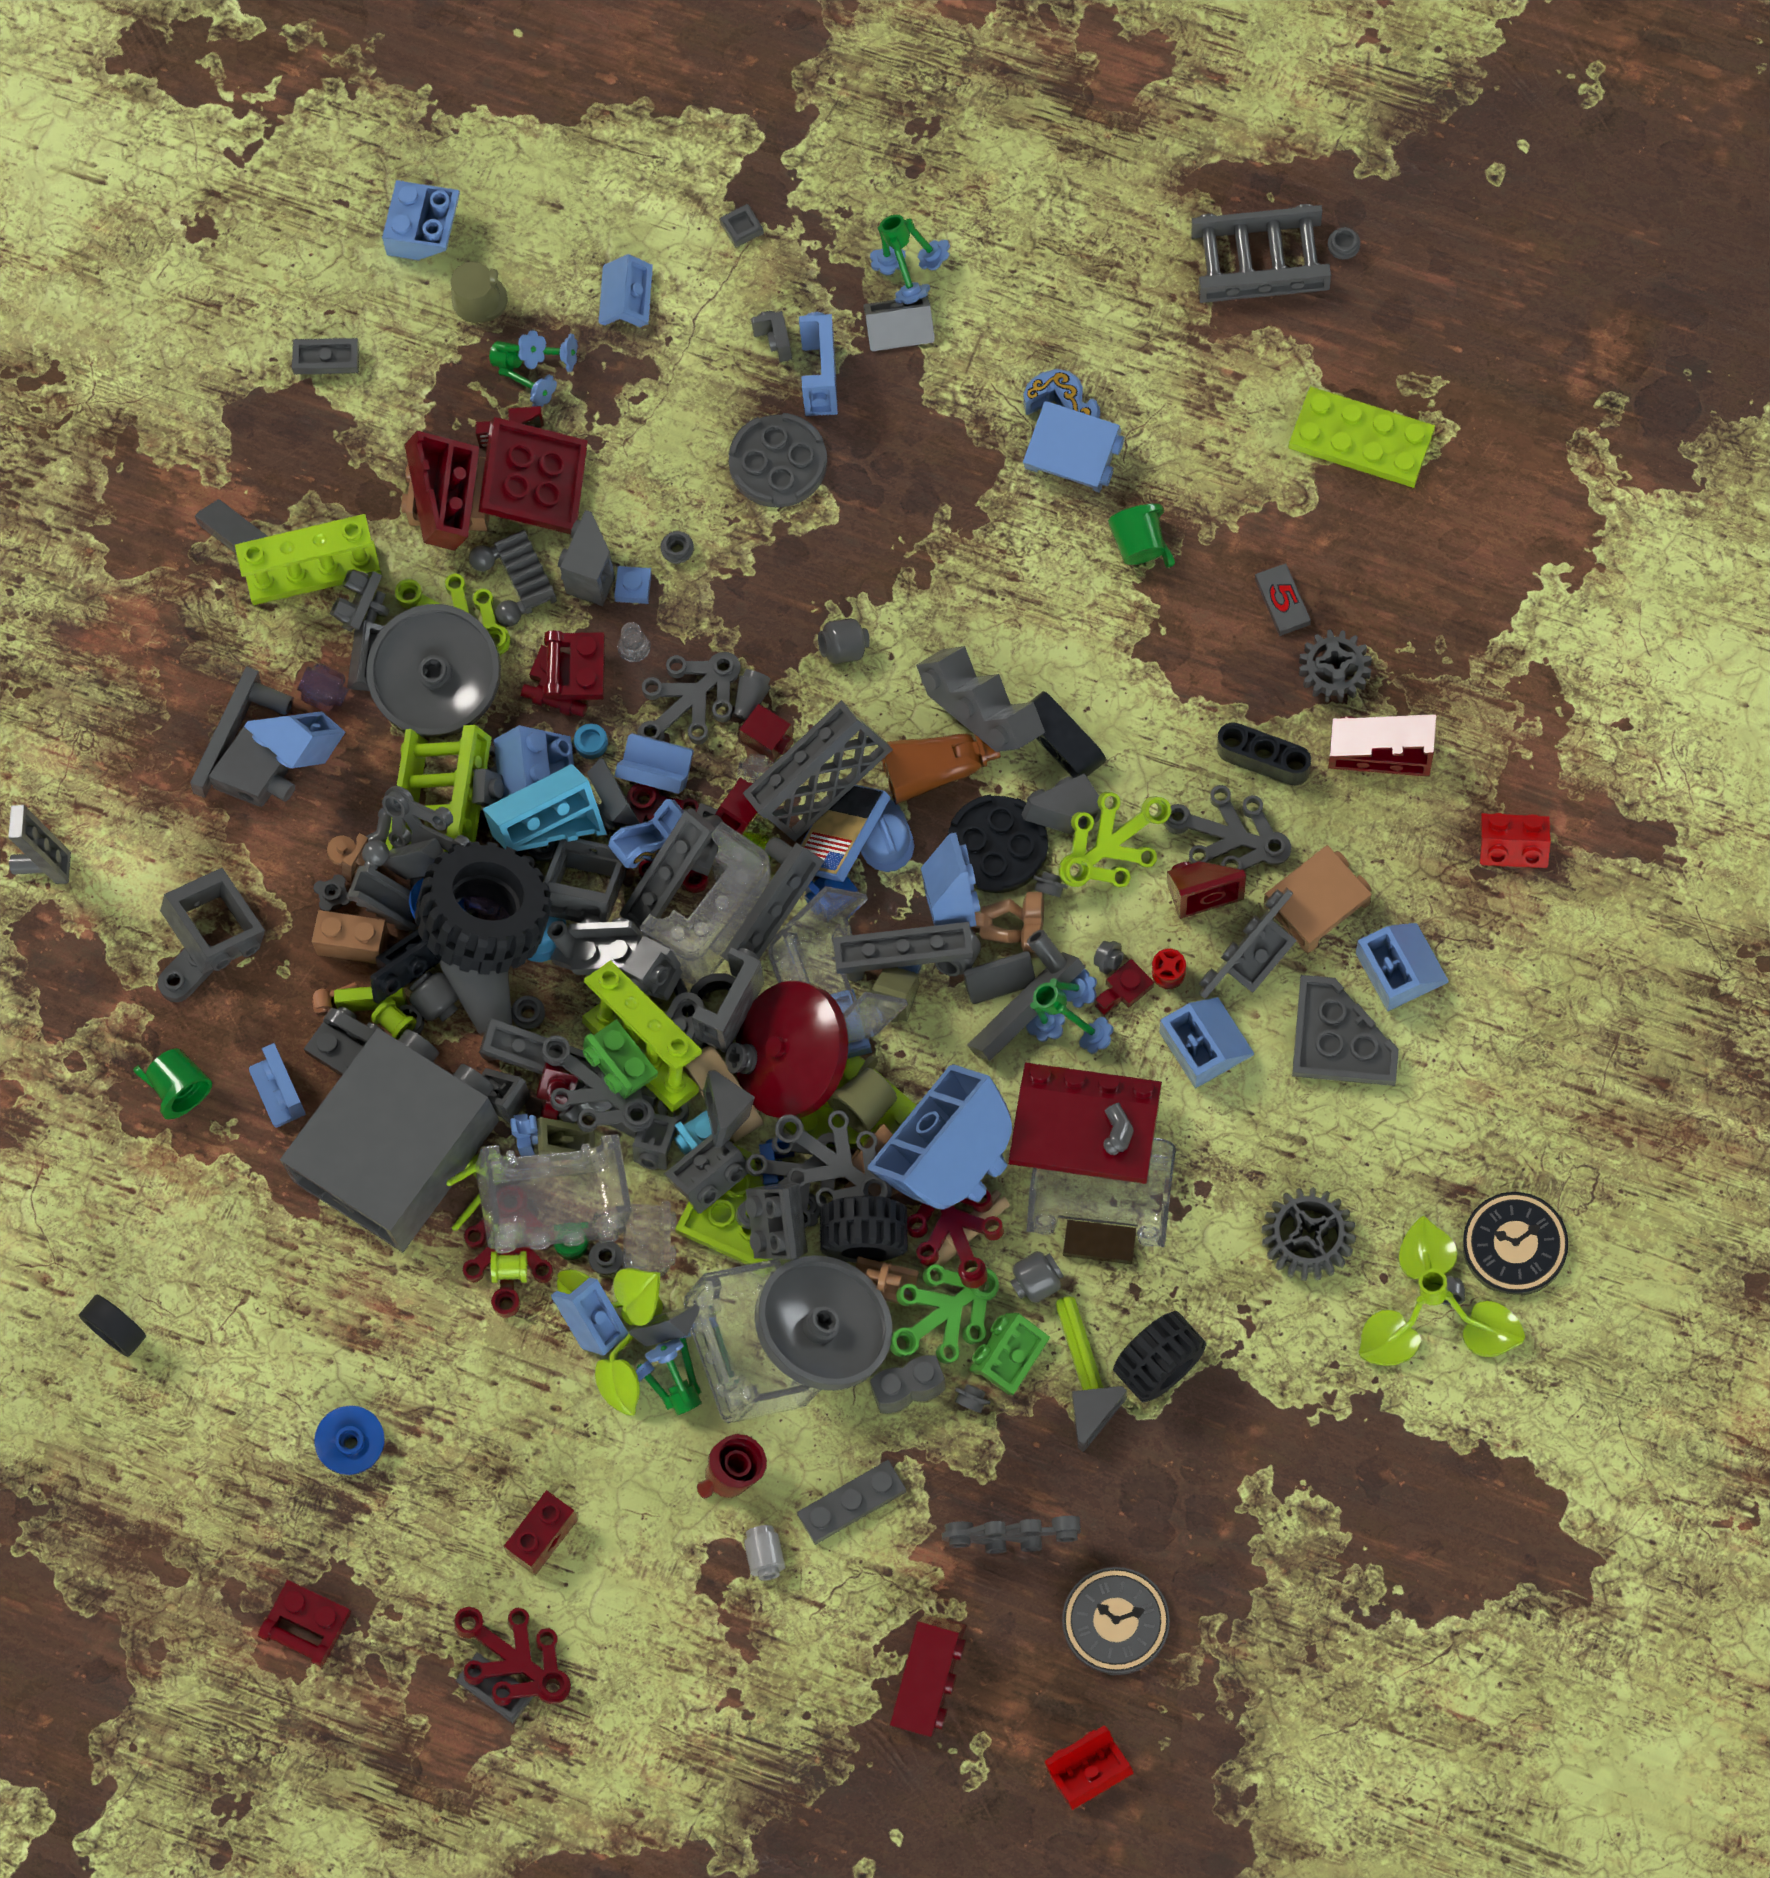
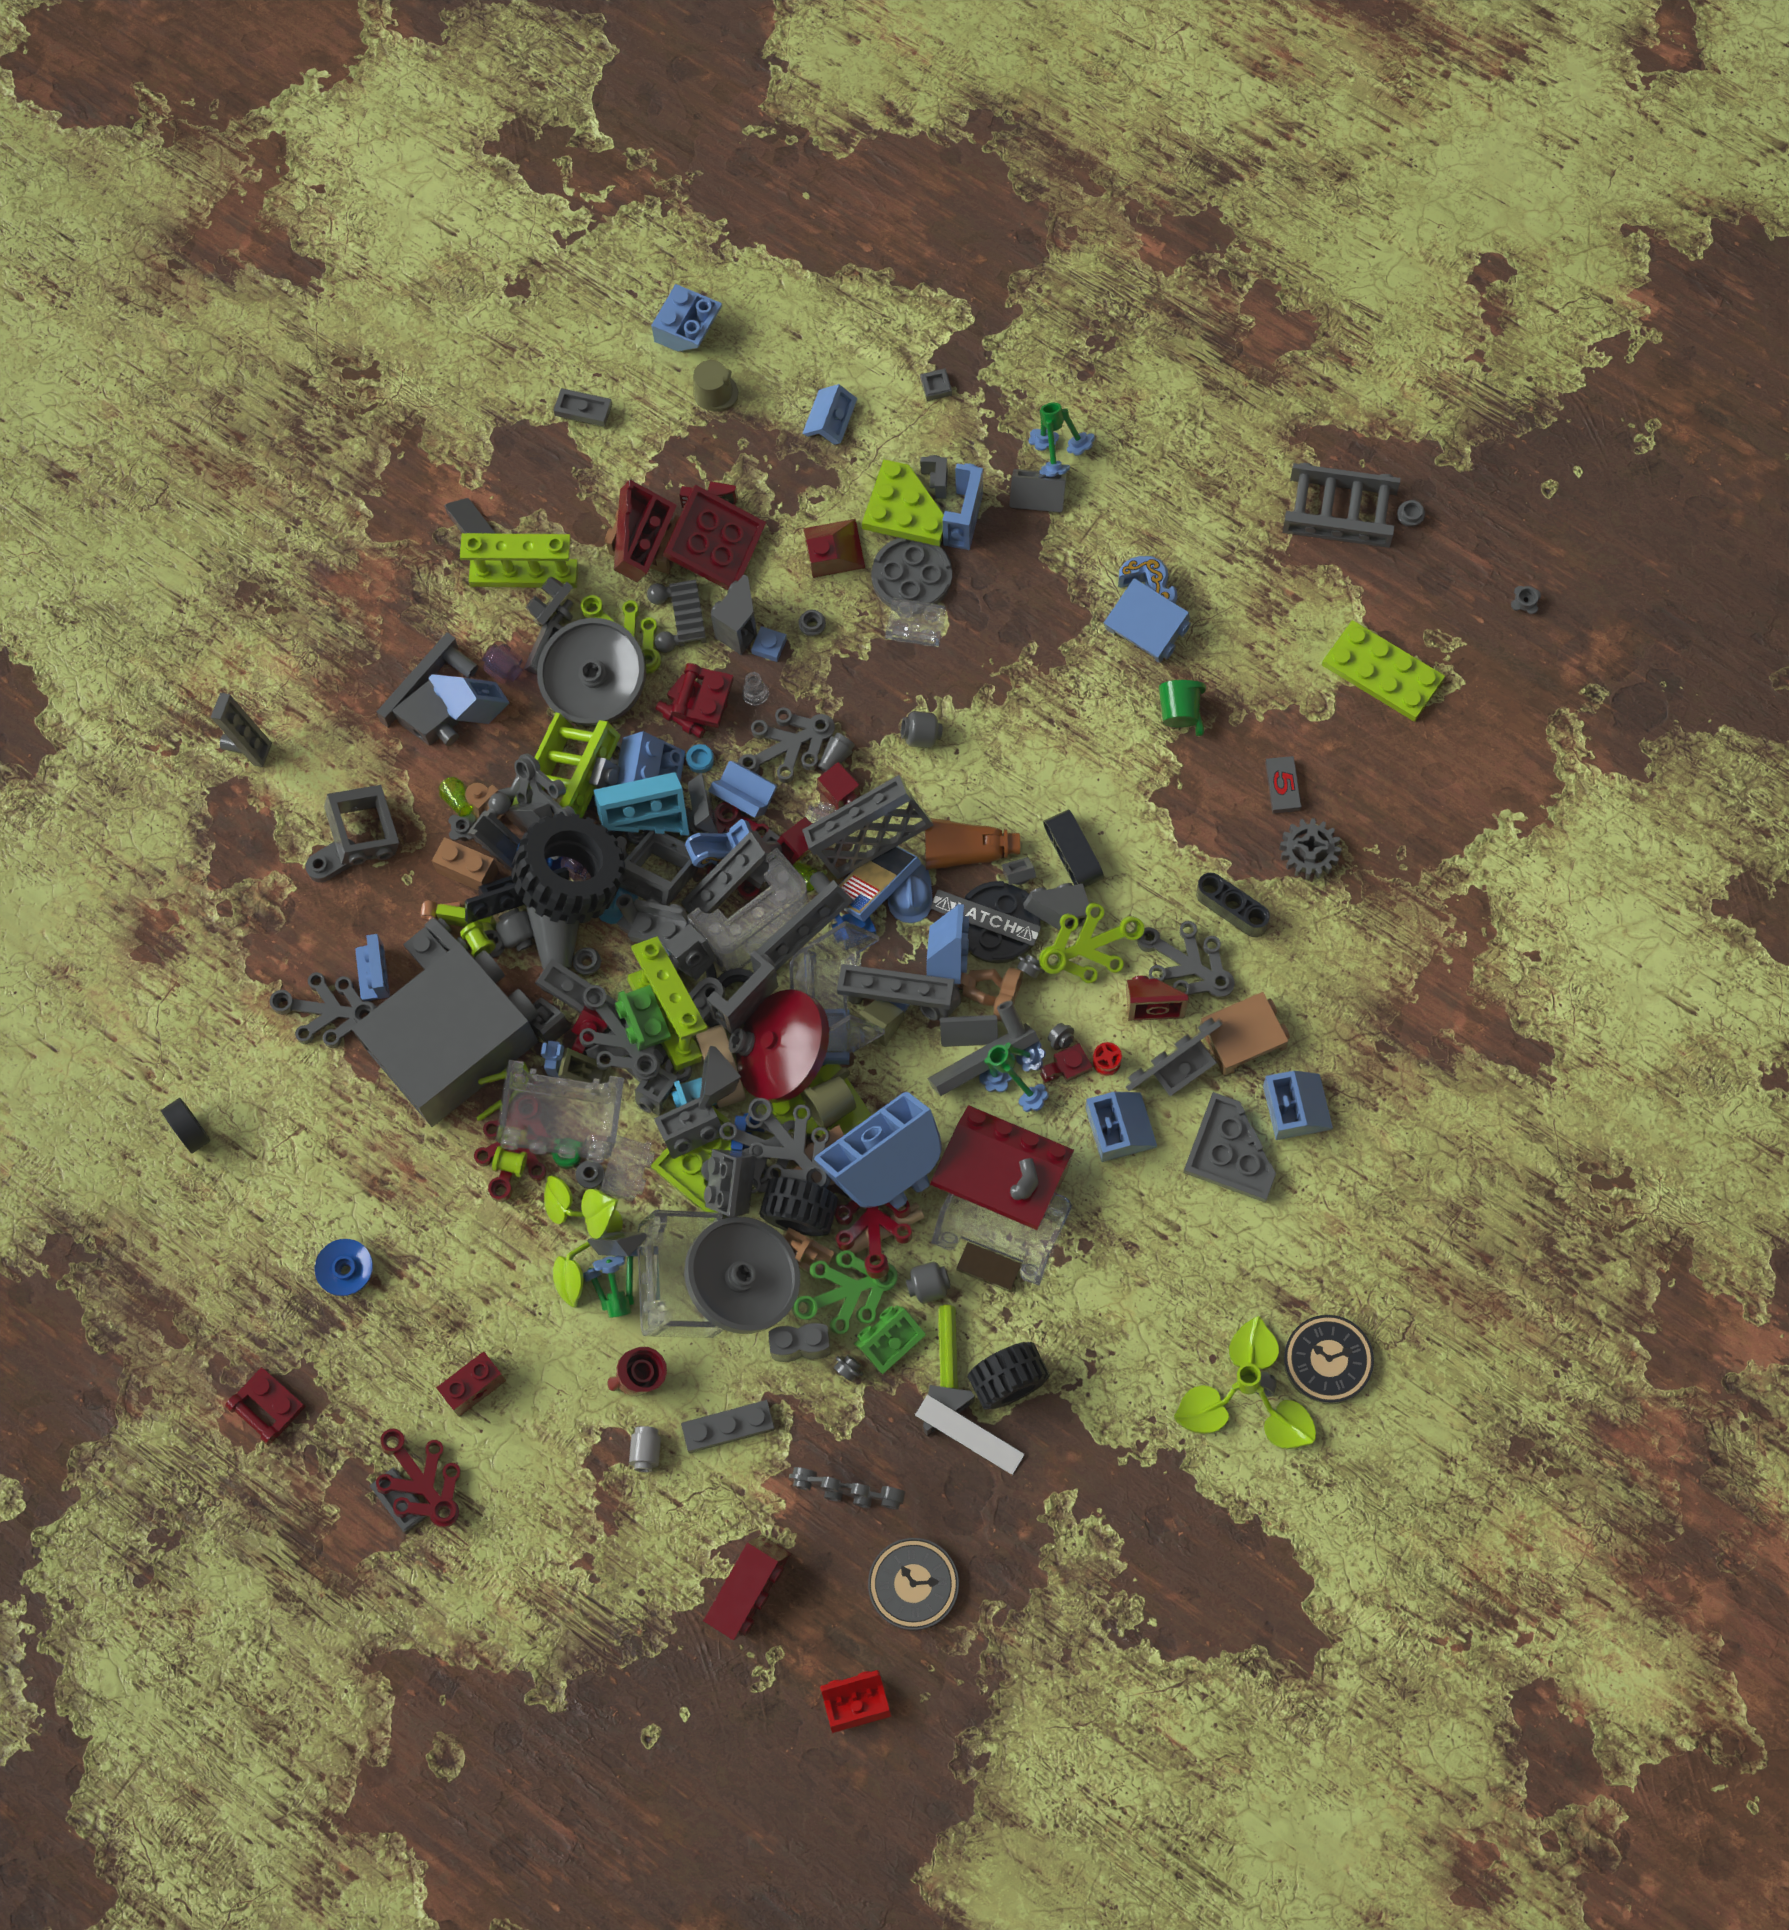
camera: 15 degrees right, 0 degrees up
green hat [133,1048,213,1120] -> none
plant [489,330,578,408] -> none
medium blue panel [551,1277,629,1355] -> none
dark grey brick [916,646,1045,752] -> none
dark grey gear [1261,1187,1356,1282] -> none
wedge [1328,714,1437,777] -> none
red bracket [1480,813,1551,868] -> none
none -> dark grey plant [270,972,377,1048]
none -> clear neon green cone [439,777,473,817]
none -> dark red slope [803,519,865,578]
none -> lime plate [862,459,944,547]
none -> clear bracket [885,598,946,647]
none -> white sticker [915,1395,1024,1475]
none -> dark grey sticker [930,890,1041,946]
none -> dark grey plate [1001,857,1036,885]
none -> dark grey plate [1511,586,1541,614]

